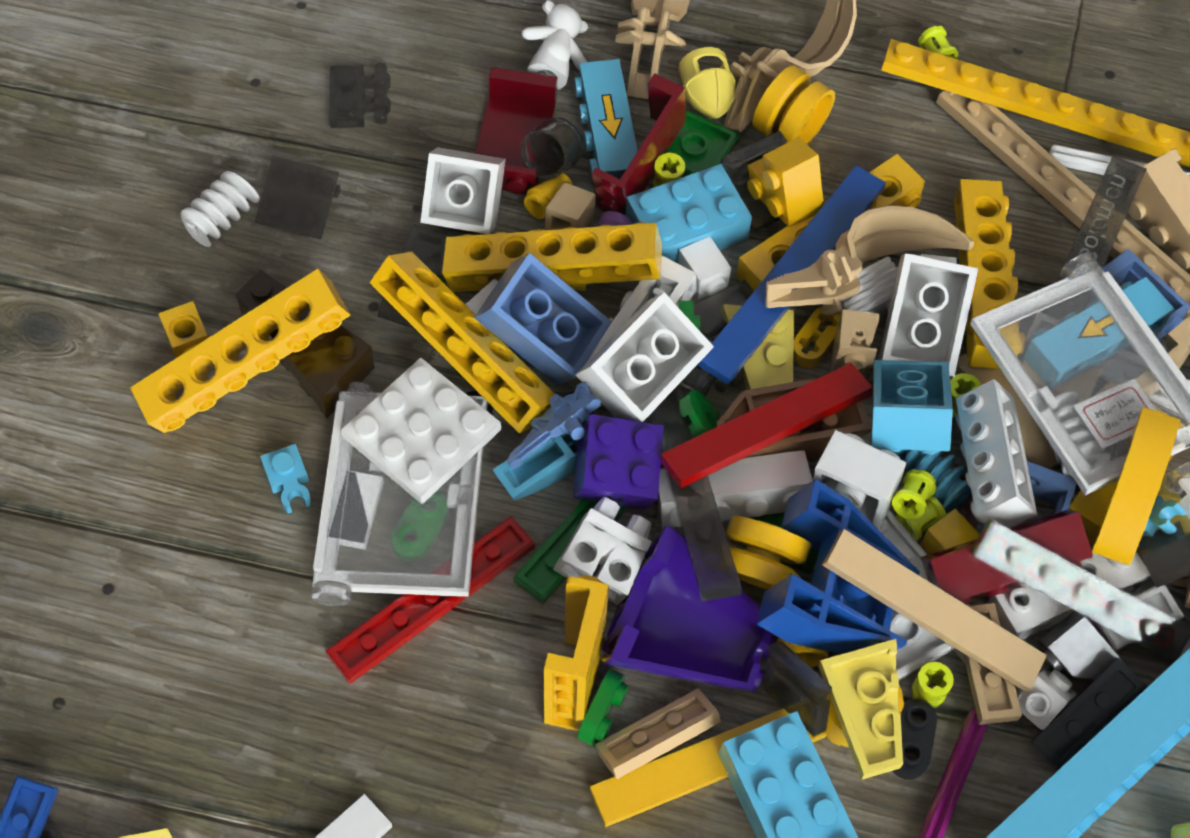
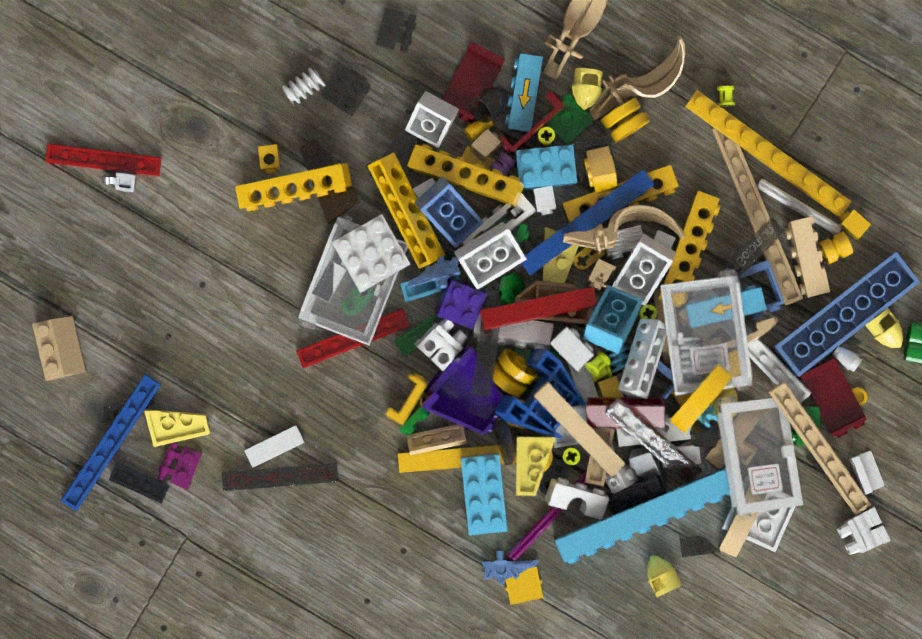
camera: 20 degrees right, 25 degrees up
medium azure plate [260,444,311,514] -> none
white piece [522,0,588,90] -> none
none -> white arch [544,477,609,520]

